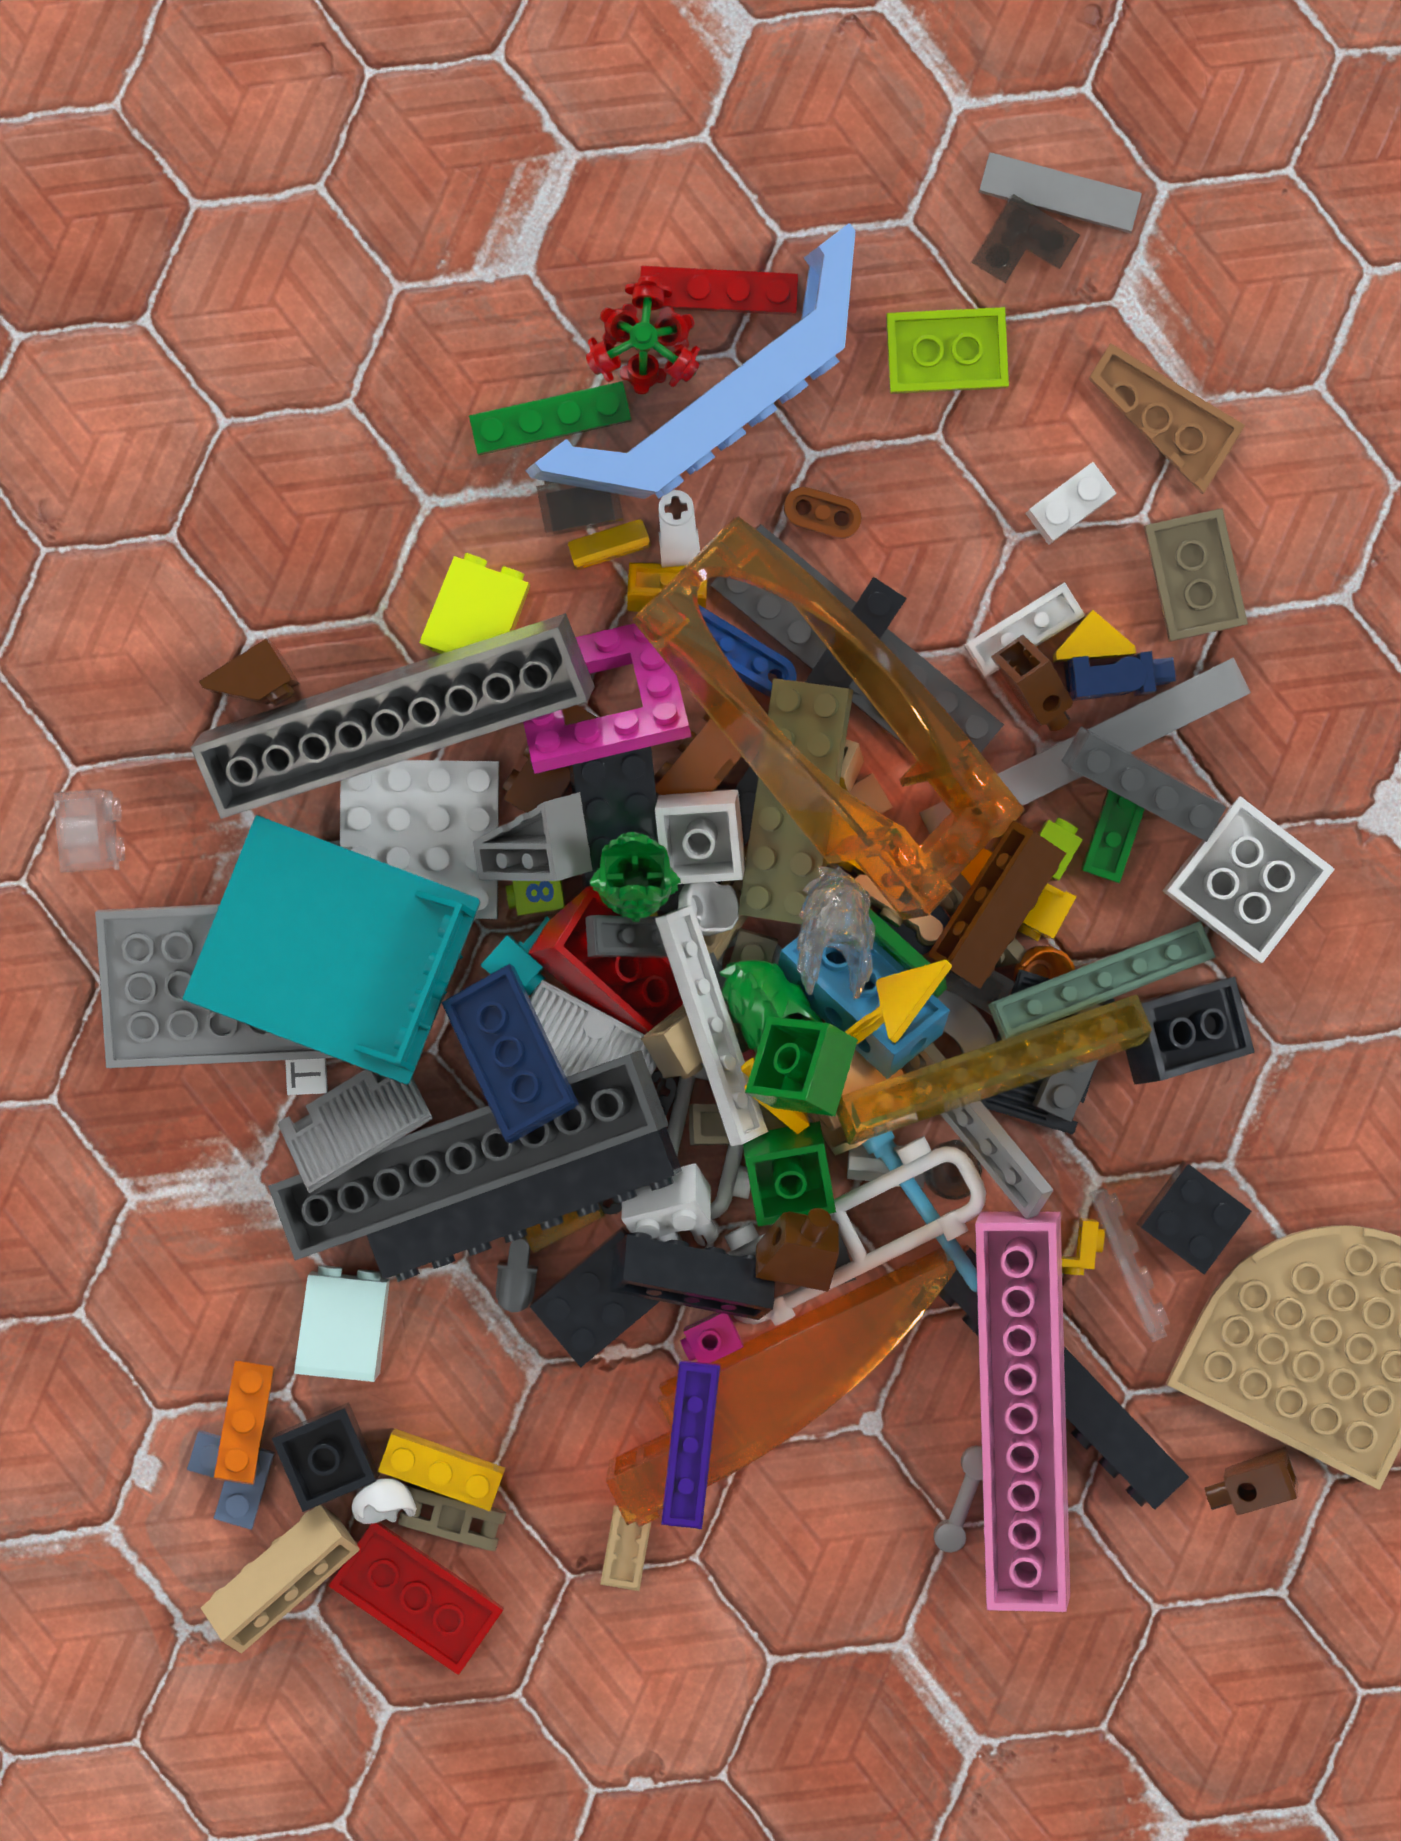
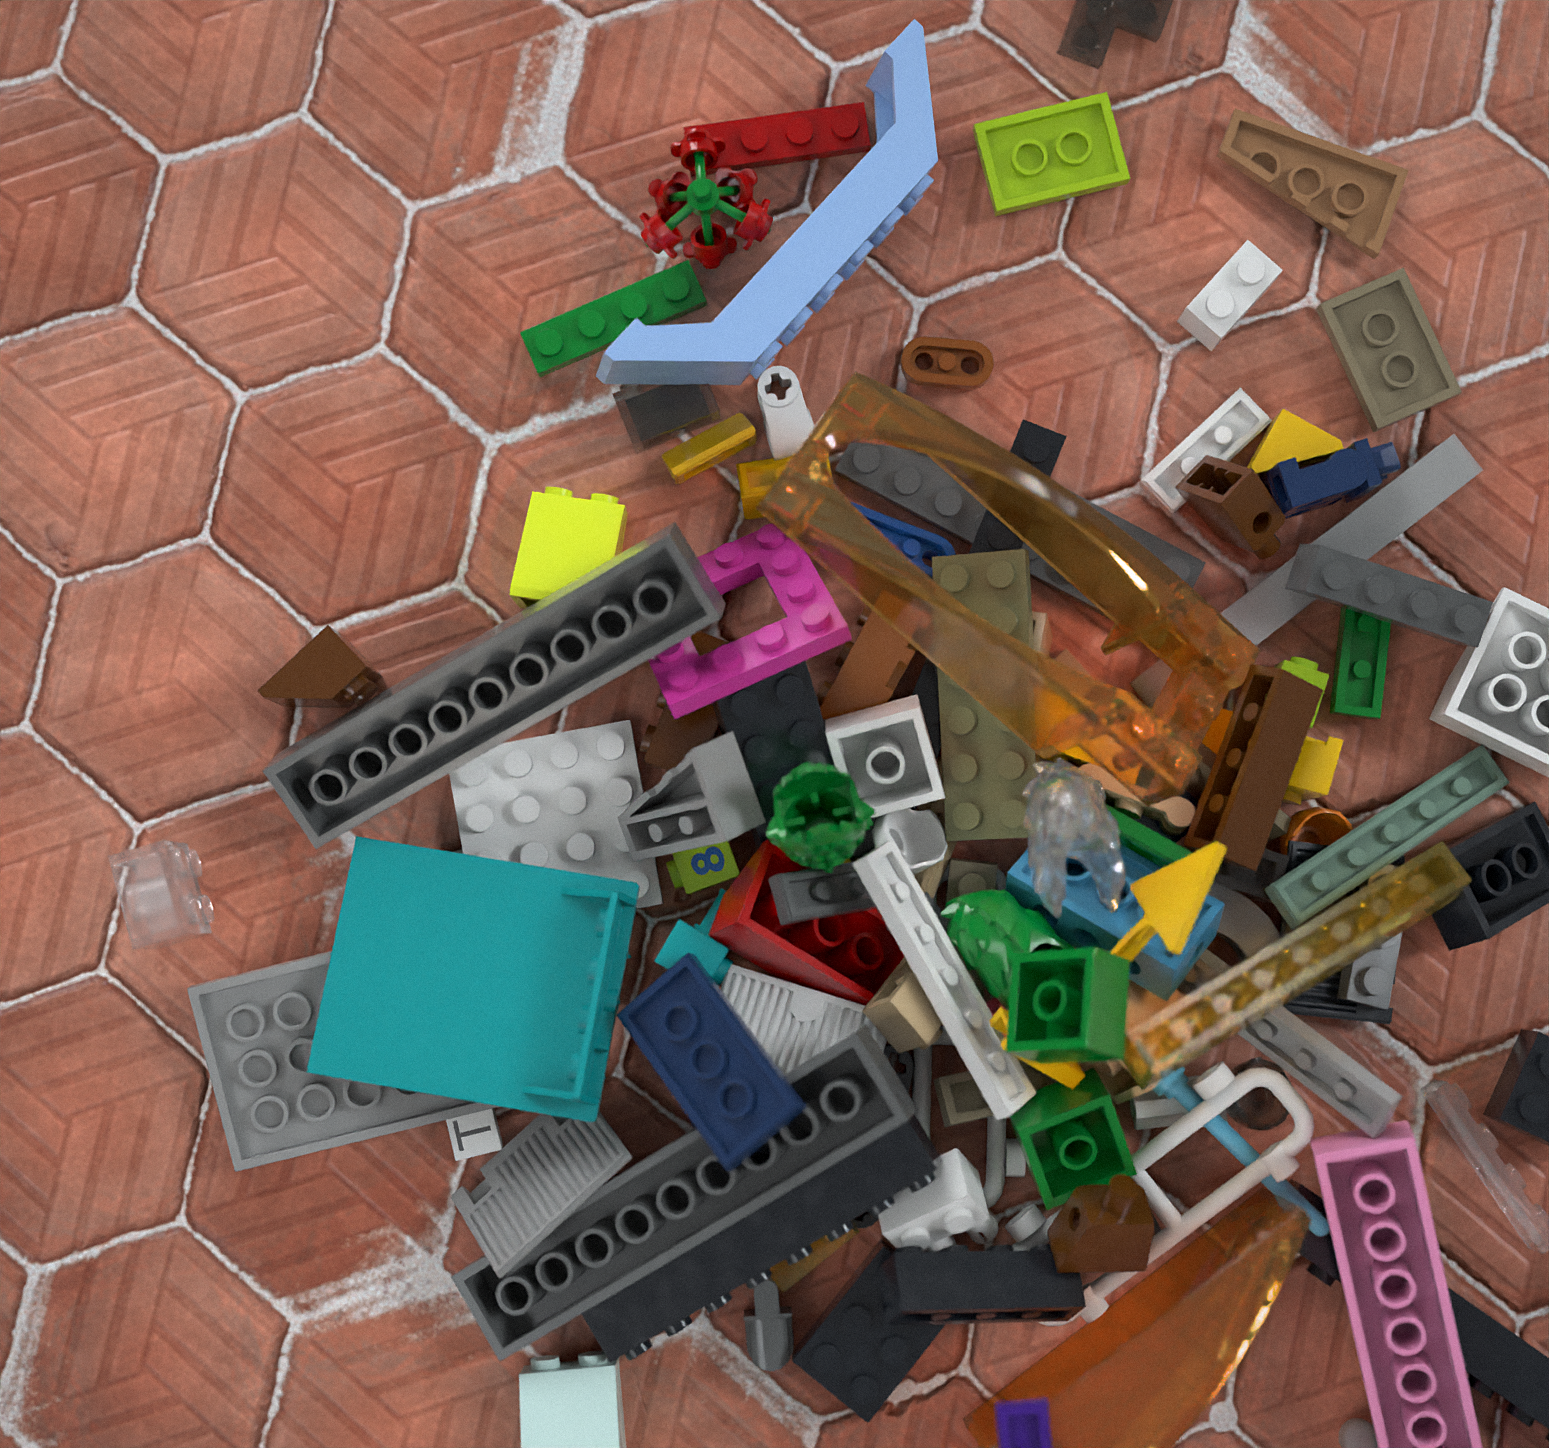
camera: 10 degrees left, 5 degrees down
dark pink brick [680,1312,743,1363] -> none
yellow bracket [1062,1218,1105,1275] -> none

